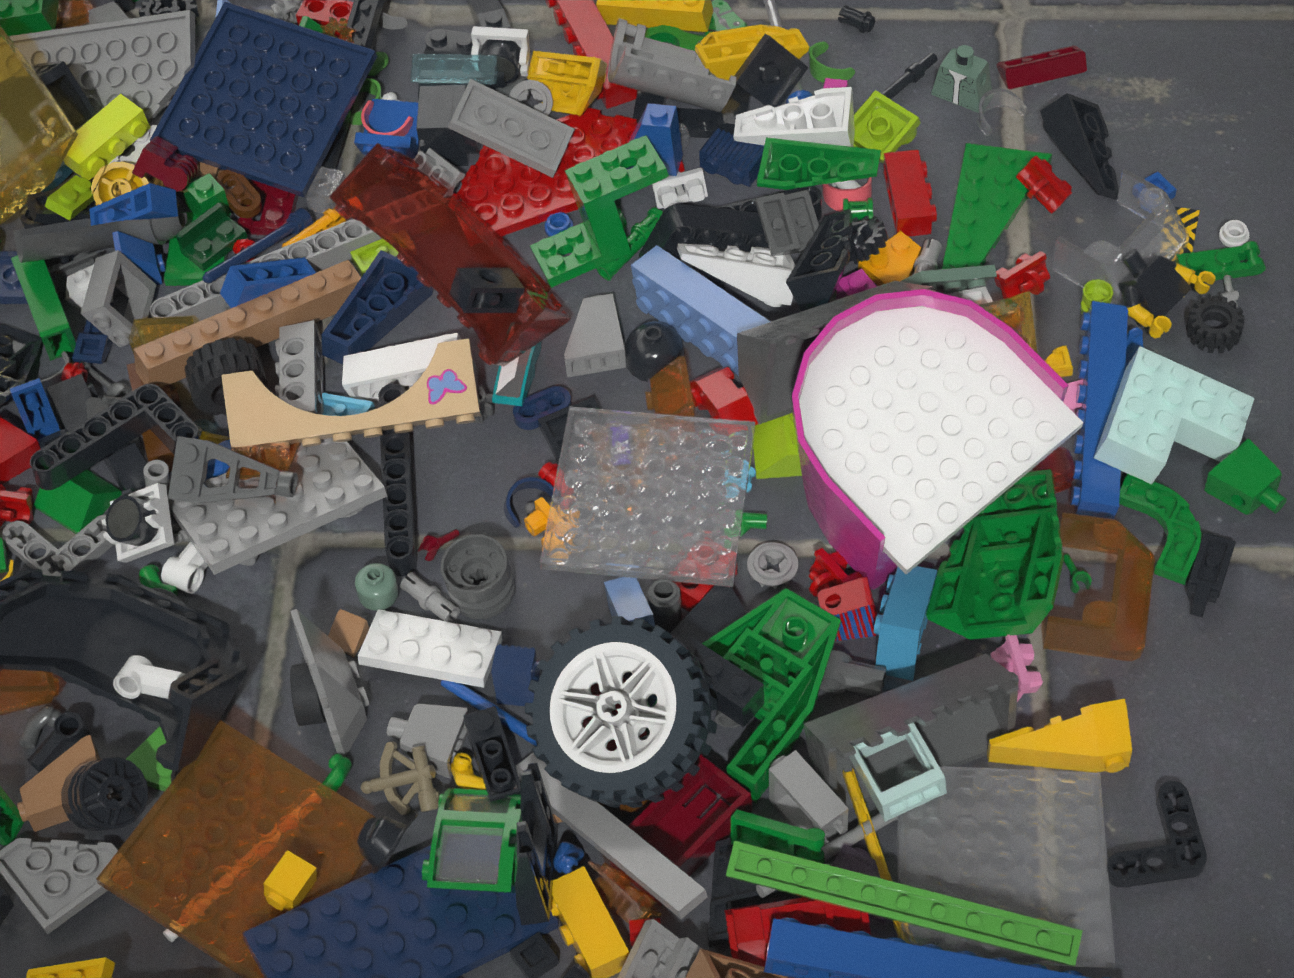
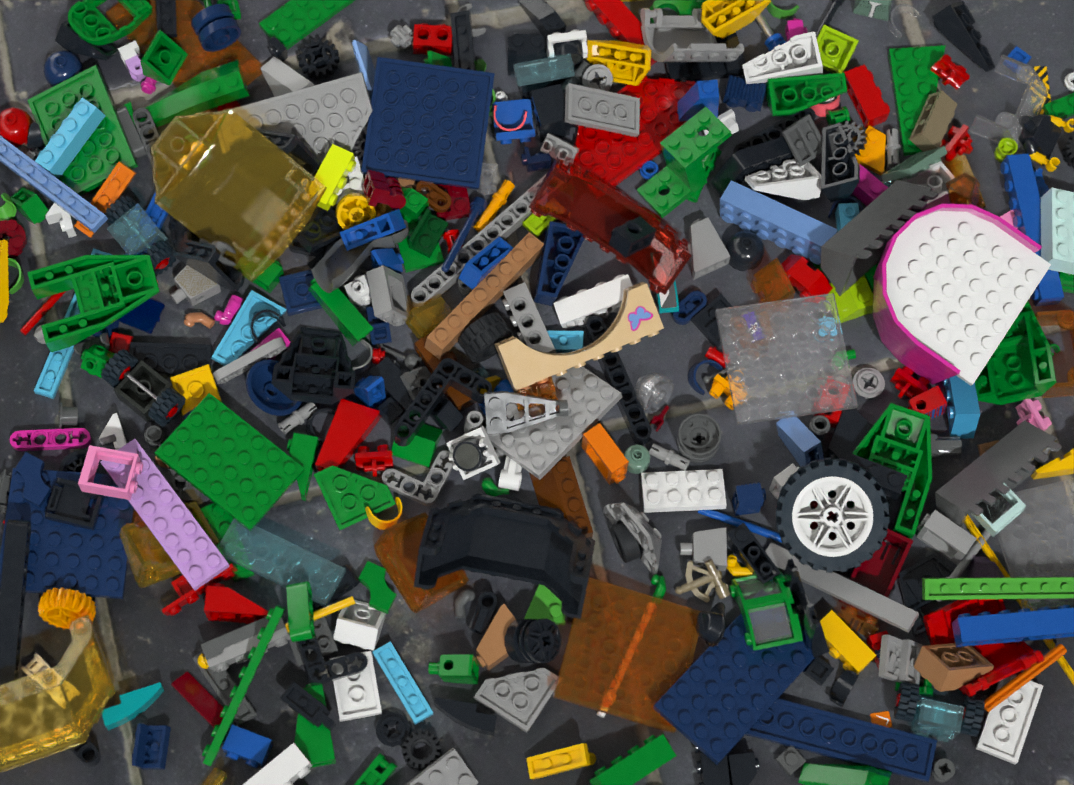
camera: 25 degrees left, 15 degrees up
lime plate [45,175,95,221] -> none
white piece [113,655,185,699] -> none
yellow brick [263,850,317,911] -> none
clear orange gear [320,17,355,44] -> none
medium nougat slope [328,609,369,657] -> none
blue arm [553,842,584,874] -> none
green plate [731,810,825,864] -> none
black plate [734,33,809,107] -> none
yellow tile [1045,345,1073,377] -> none
none -> reddish brown slope [529,456,593,538]
none -> orange window [581,423,629,485]
none -> clear cylinder [635,373,674,414]
none -> dark tan brick [909,90,957,152]

